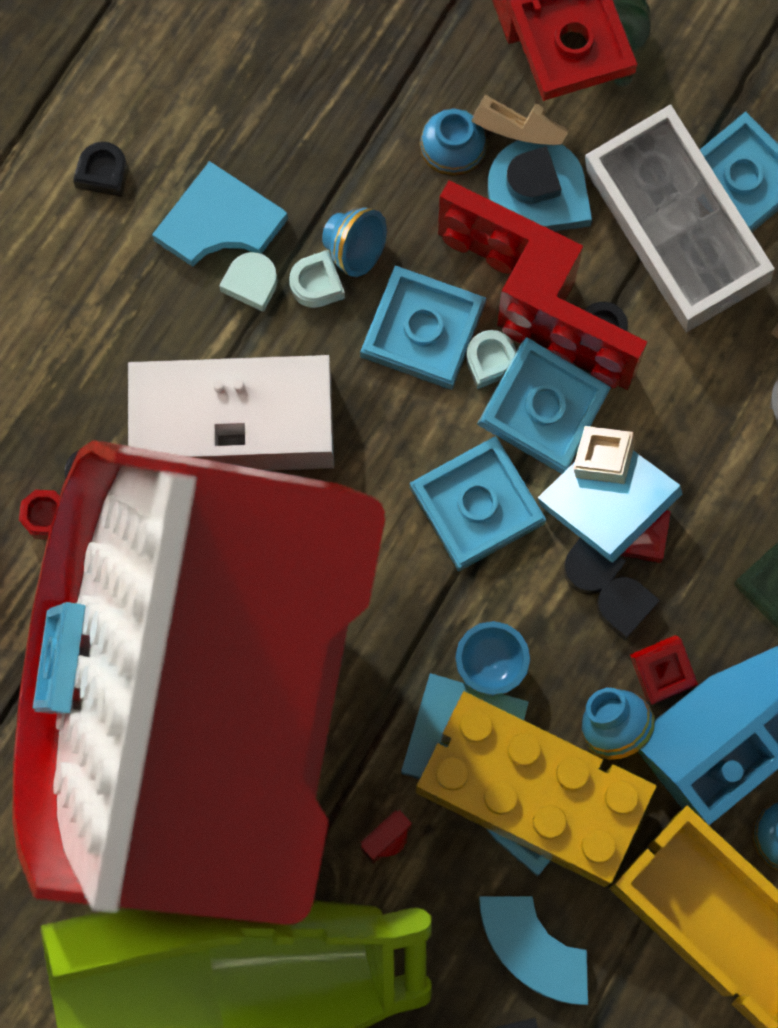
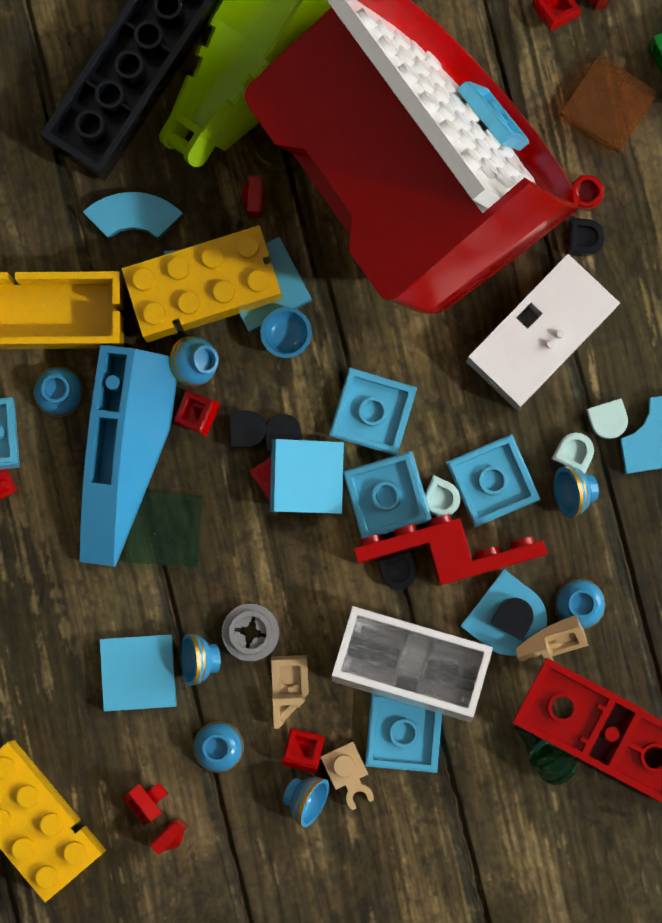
camera: 140 degrees right, 10 degrees up
tan tile [573,426,636,484] -> none

